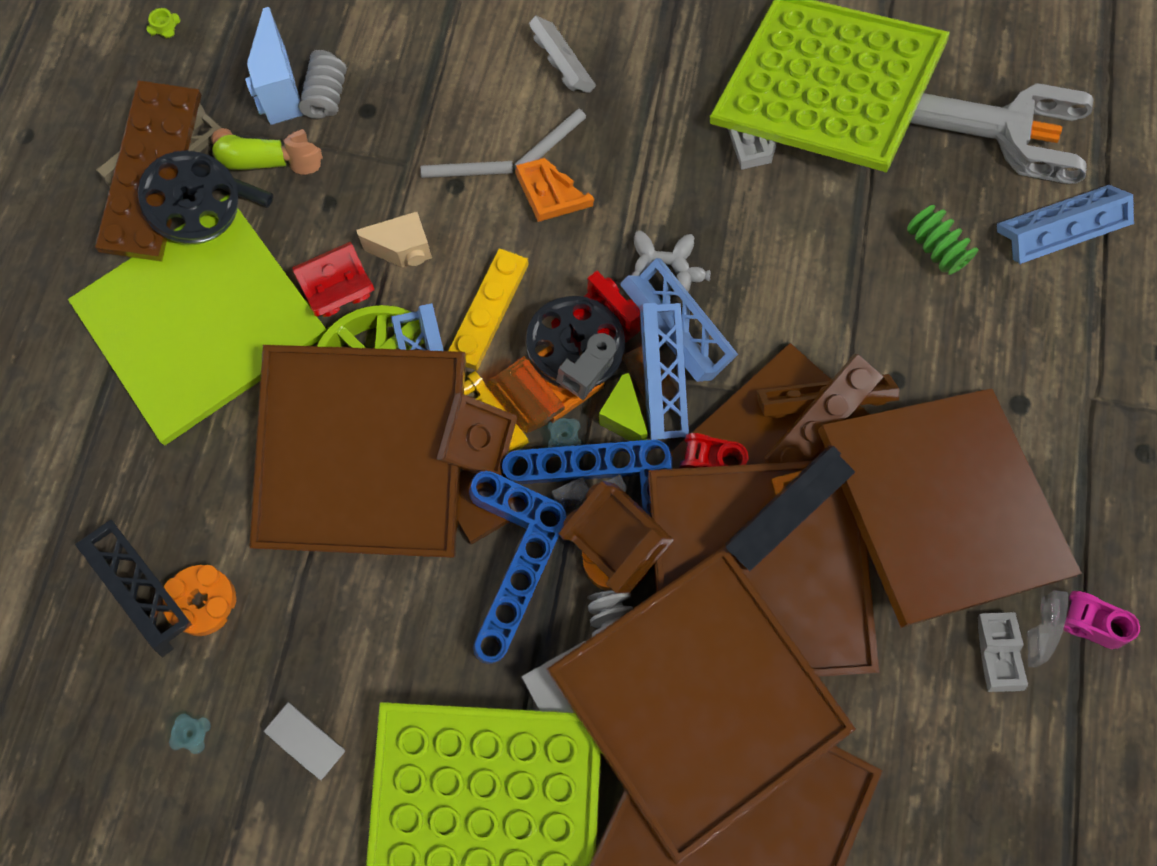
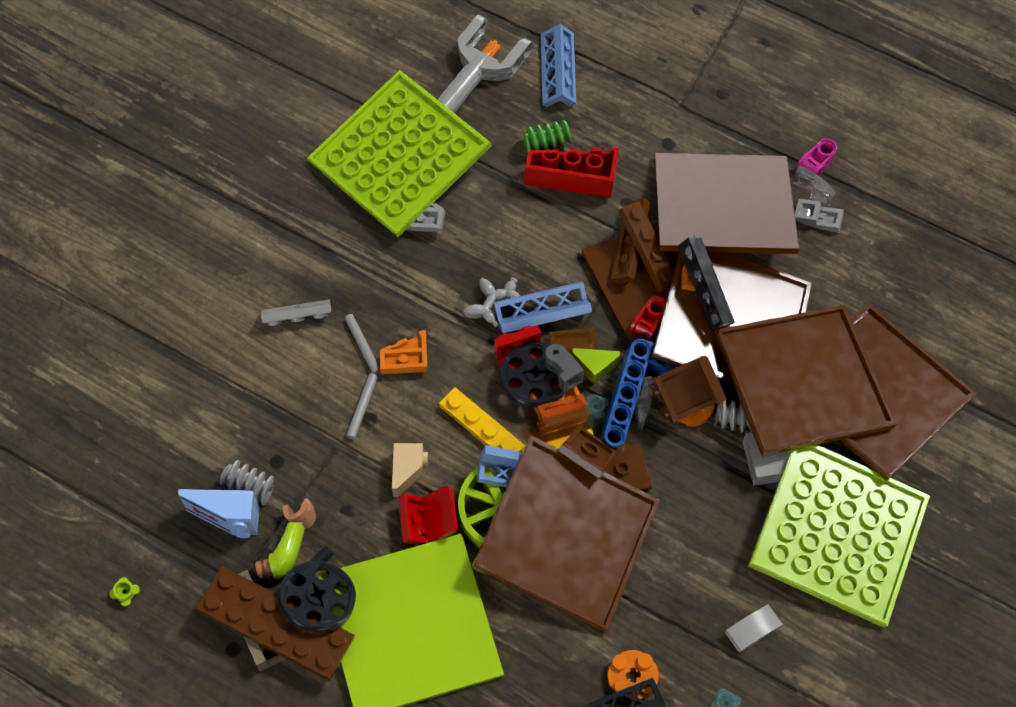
camera: 75 degrees left, 5 degrees down
blue beam [469,471,566,664] -> none
medium blue fence [640,303,689,440] -> none
none -> red wedge [524,147,620,198]

